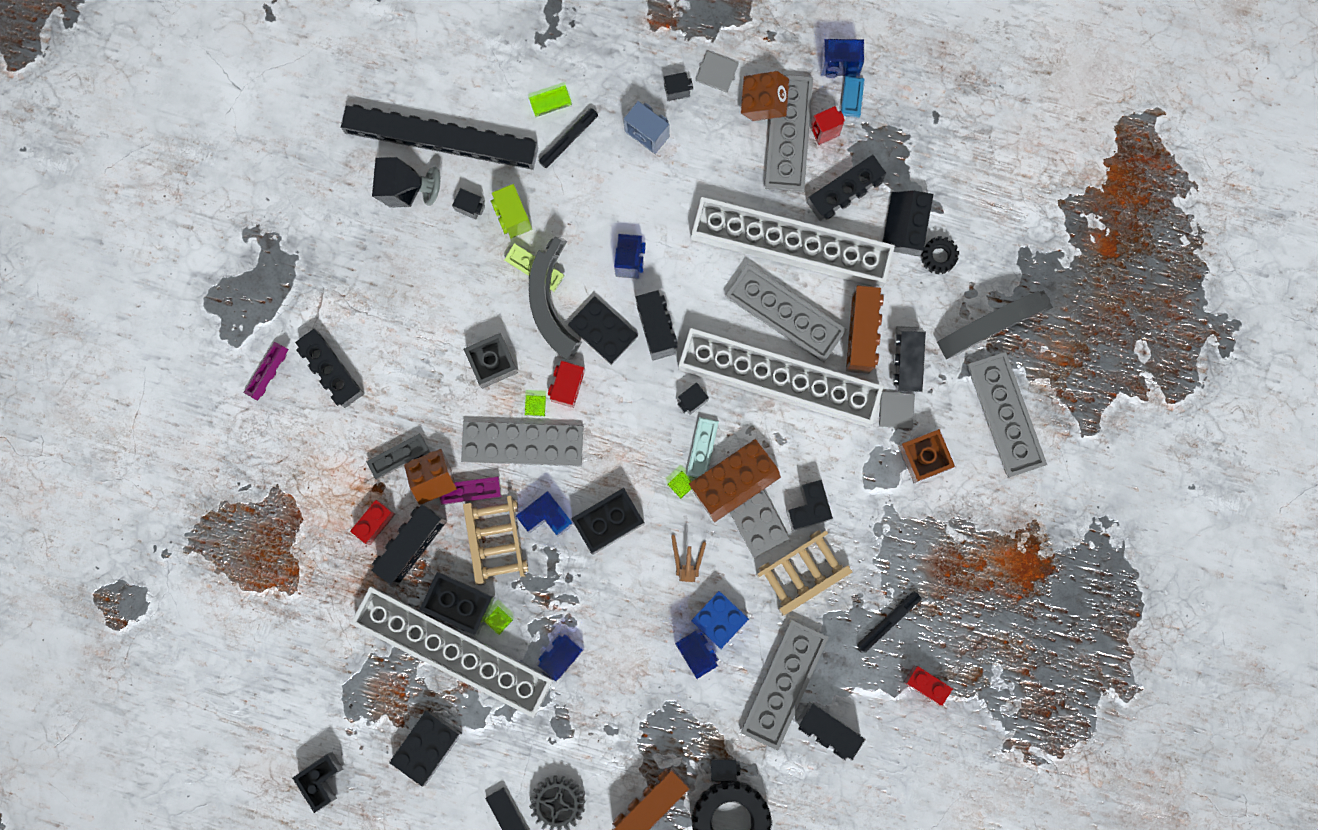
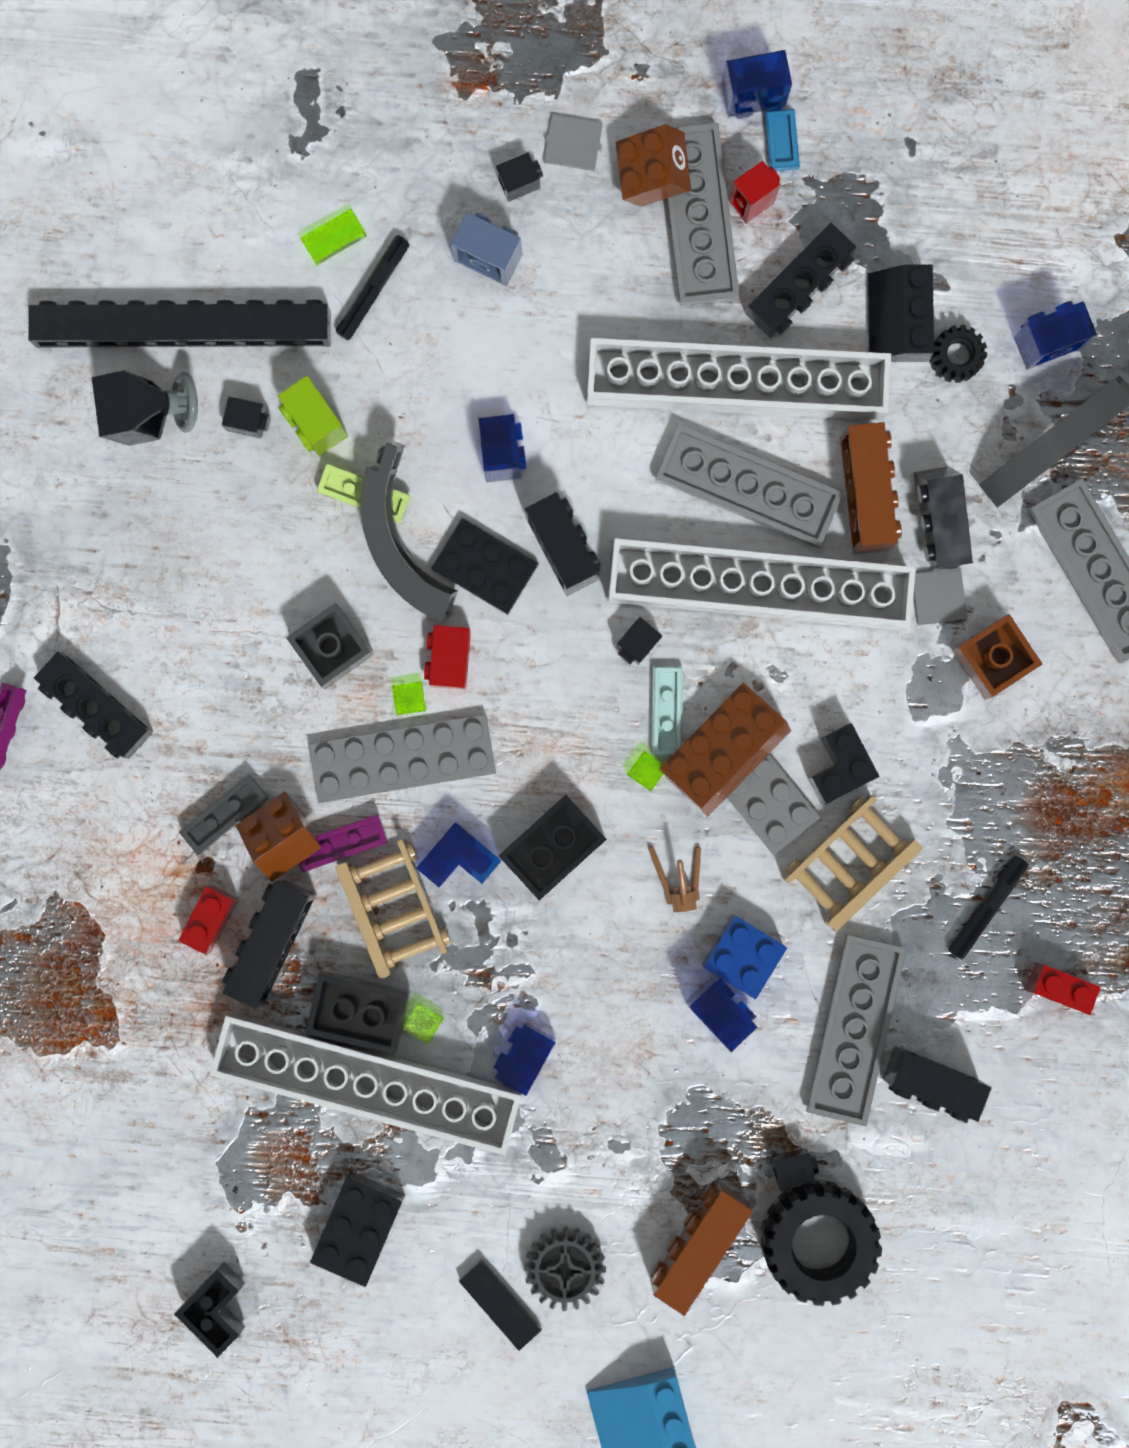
camera: 15 degrees left, 5 degrees up
none -> clear blue brick [1013,301,1097,370]

